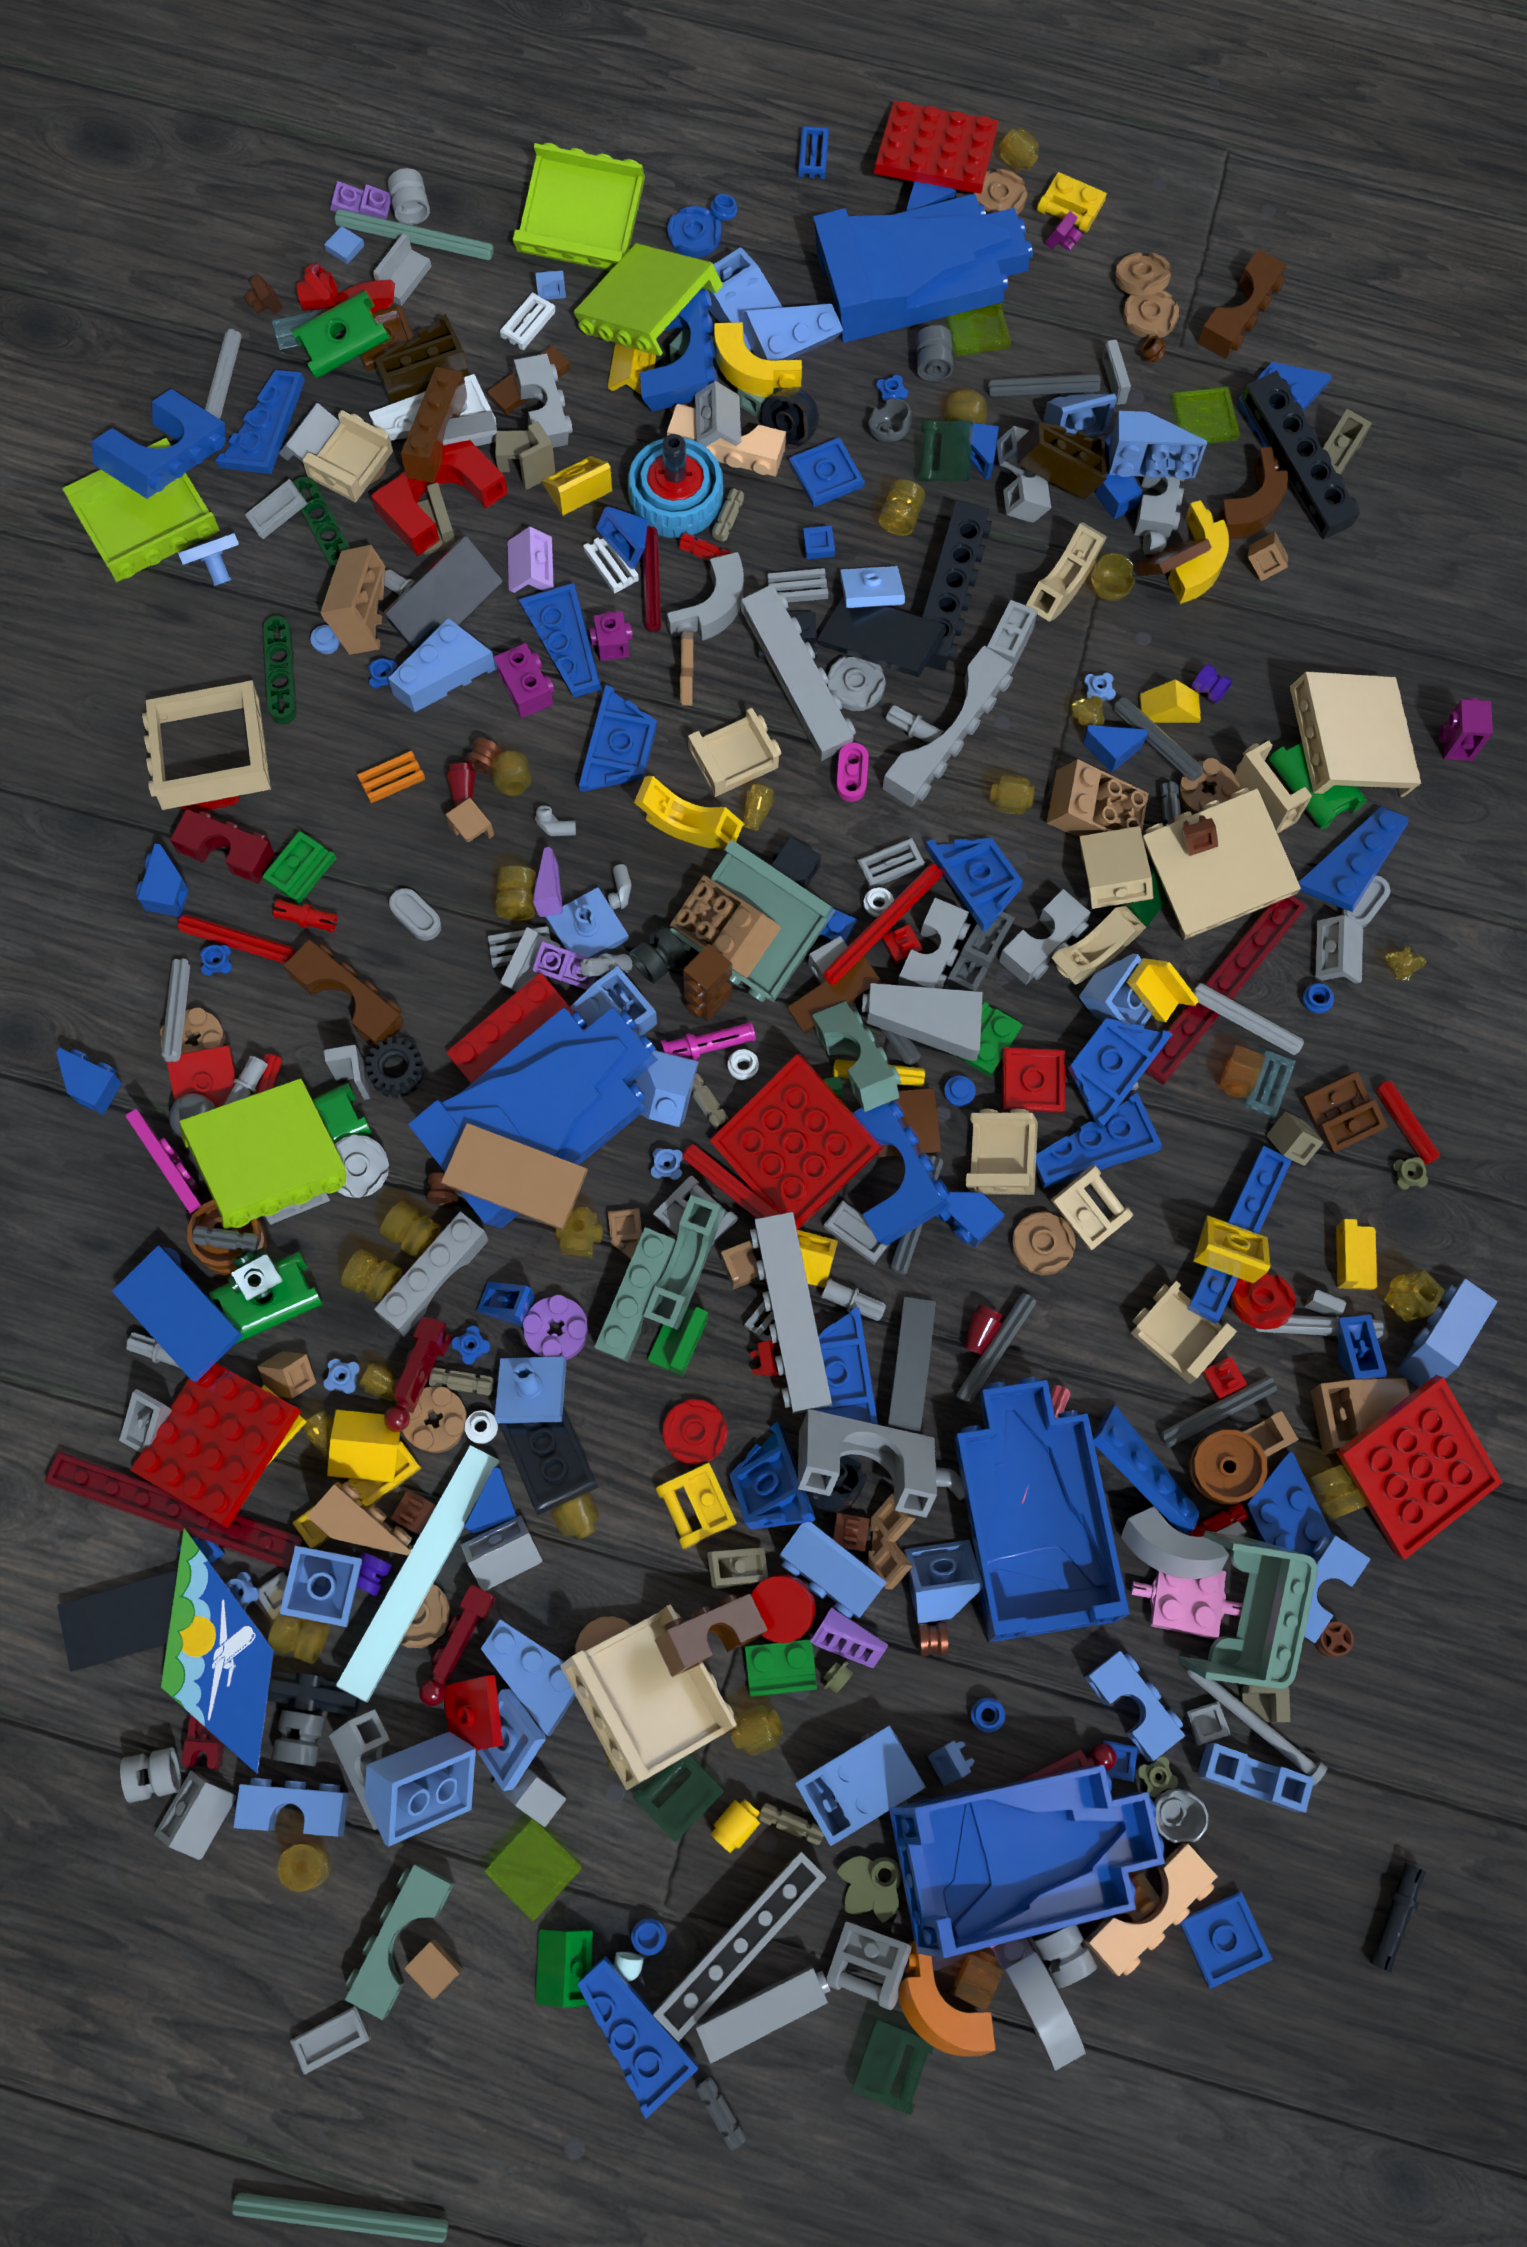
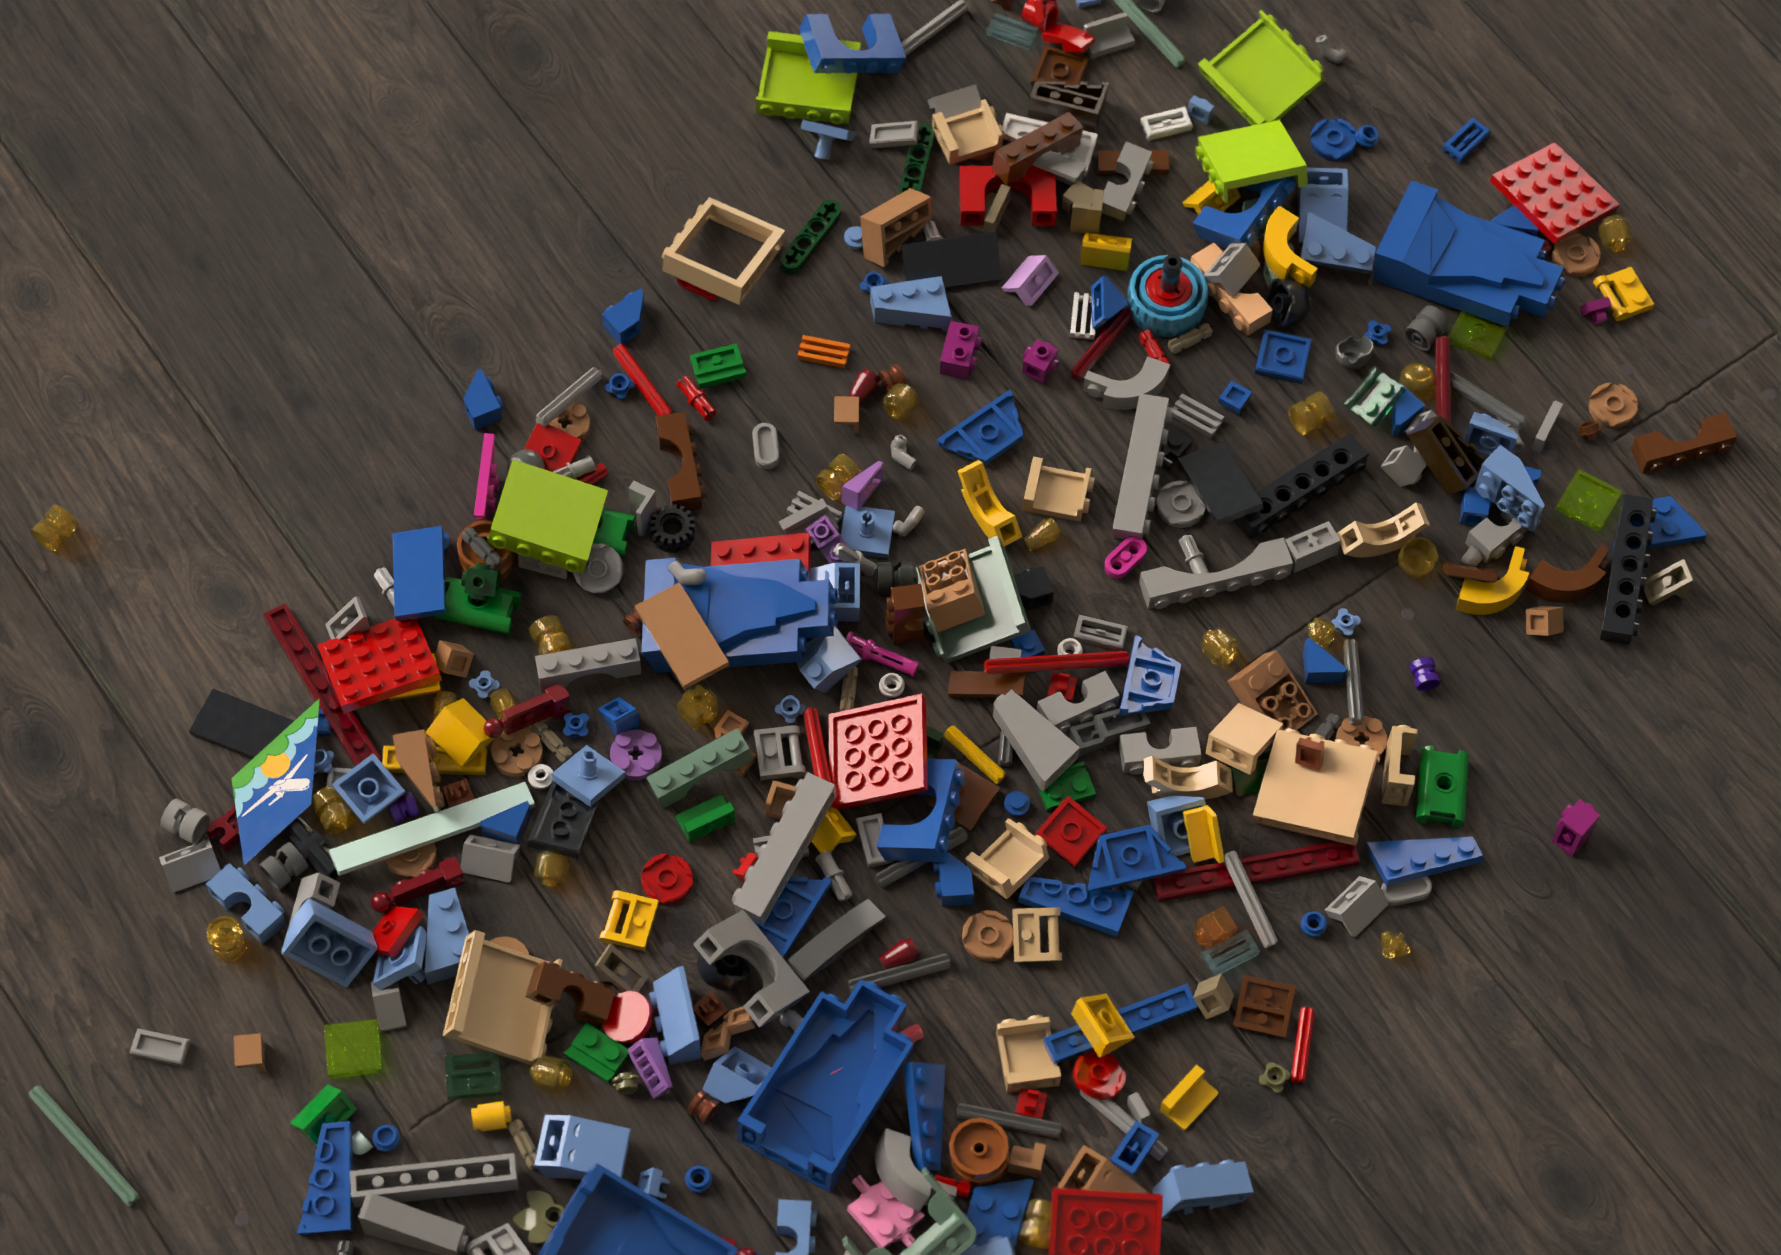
camera: 40 degrees right, 10 degrees down
dark red arch [170,809,275,885] -> none
blue wing [216,370,305,474] -> none
green piece [292,290,391,379] -> none
sand green arch [345,1864,455,2020] -> none
clear yellow wheel [379,1200,441,1260] -> none
blue wing [519,583,602,698] -> none
sand green arch [643,1195,725,1330] -> none
medium nougat tile [680,631,694,705] -> none
blue wing [729,1422,815,1530] -> none
sand green arch [812,1001,901,1112] -> none
light blue plate [840,566,905,608] -> none
medium nougat tile [1115,252,1171,296] -> none
yellow slope [1139,679,1201,723] -> none
tan panel [1290,672,1421,797] -> none
clear yellow brick [1385,1269,1445,1321] -> none
none -> light grey arm [668,561,707,586]
none -> light grey arm [1316,35,1347,64]
none -> dark red axle [1436,336,1451,424]

